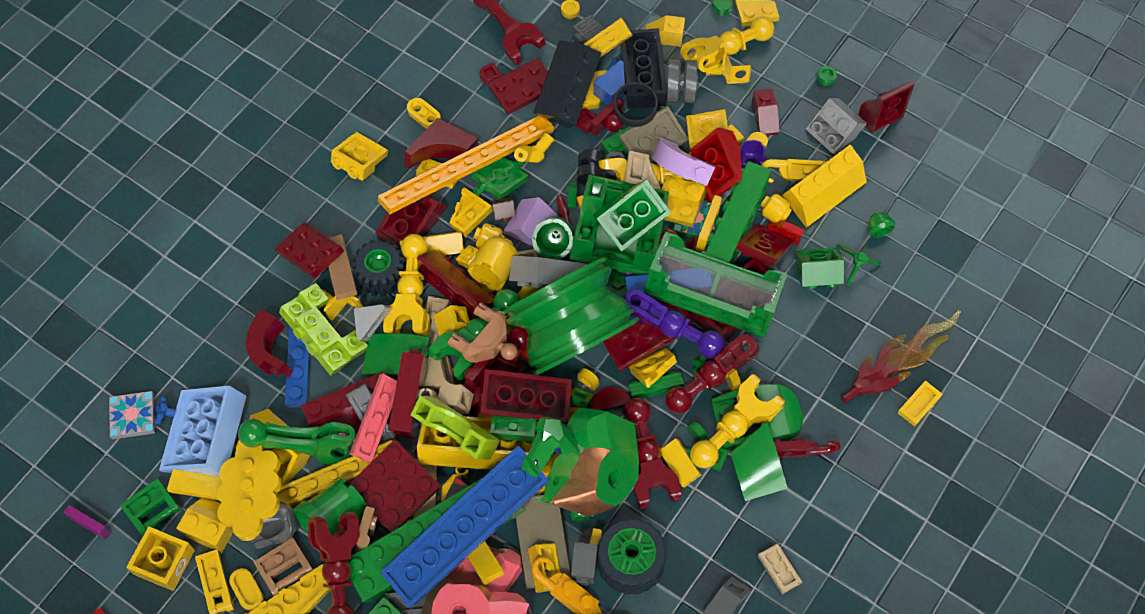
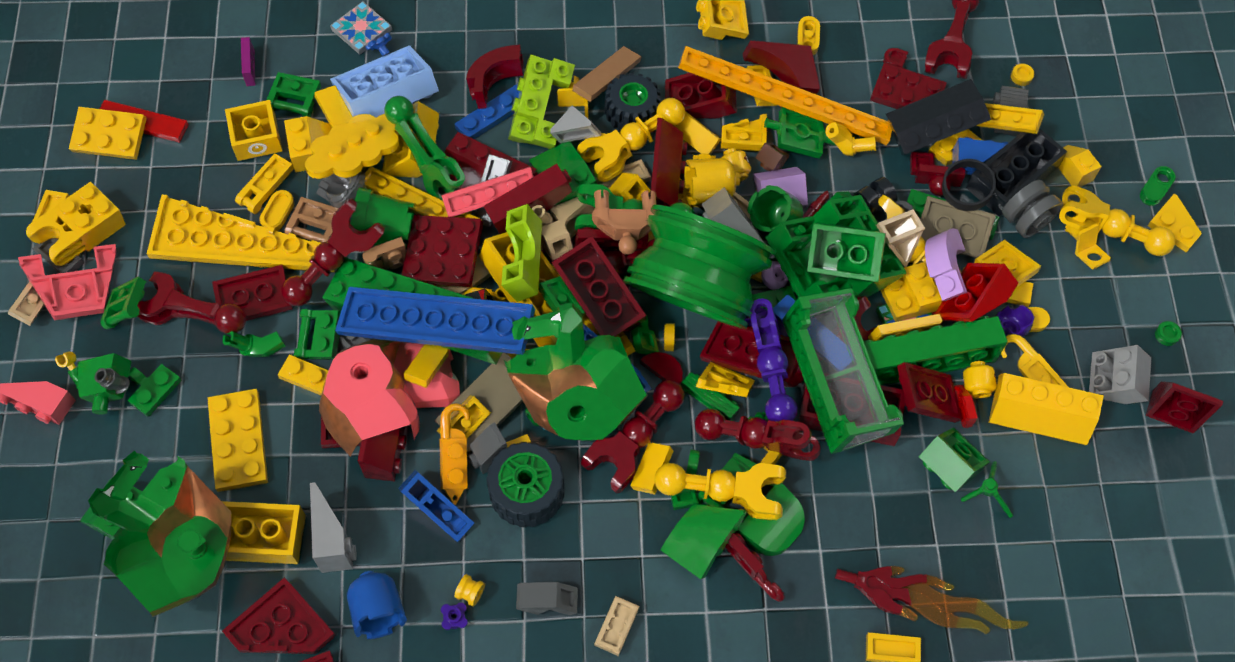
camera: 50 degrees right, 0 degrees up
dark red plate [274,222,344,279] -> none
slope [751,88,779,136] -> none
green cone [868,212,895,238] -> none

